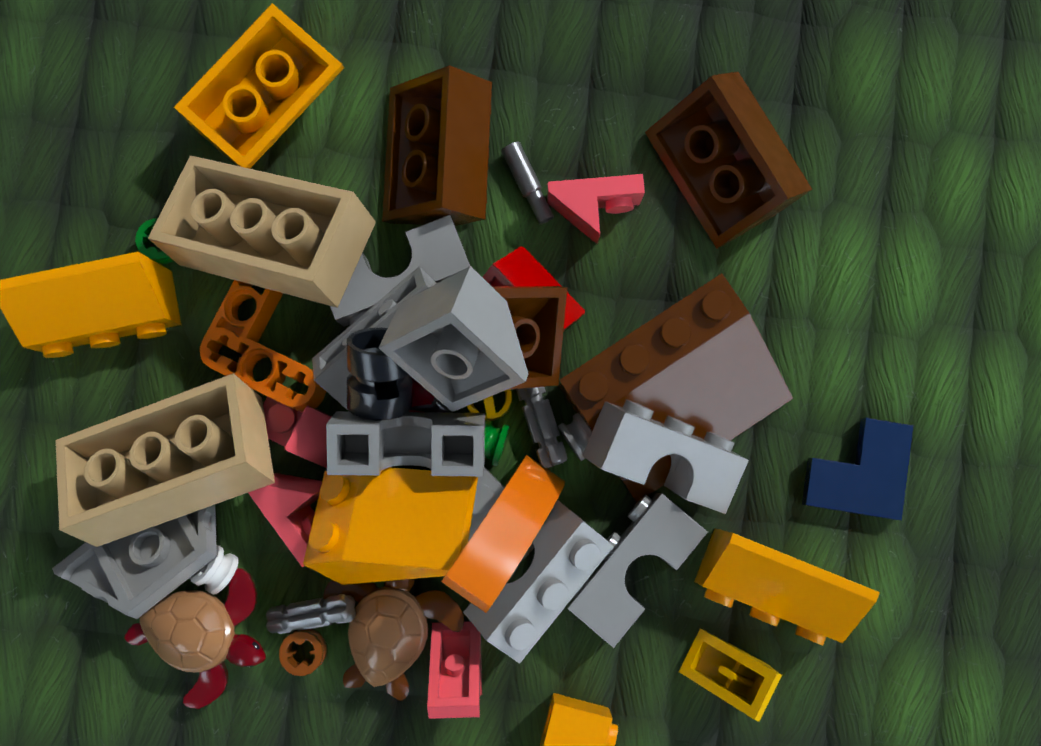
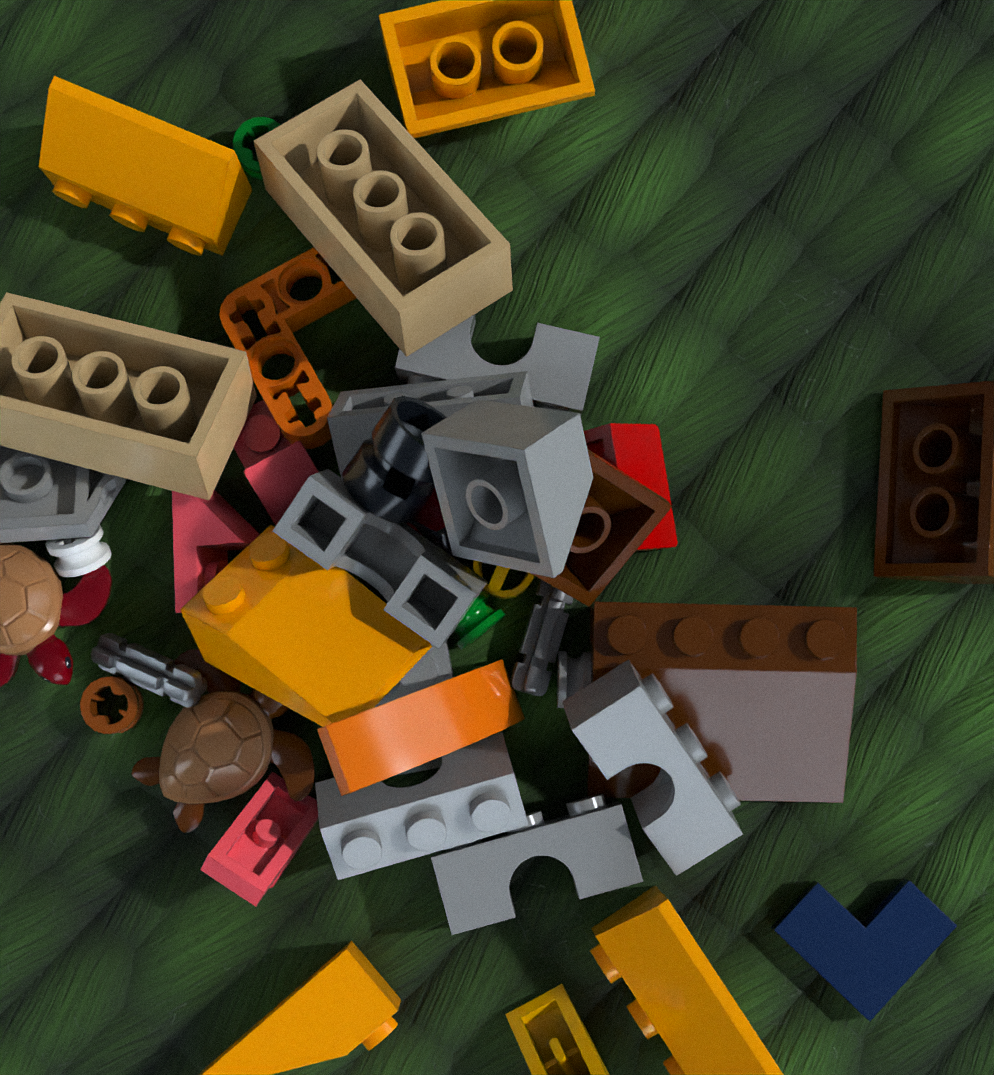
camera: 30 degrees right, 0 degrees up
reddish brown slope [382,65,492,226] -> none
flat silver pin [501,142,554,224] -> none
coral slope [547,174,645,244] -> none

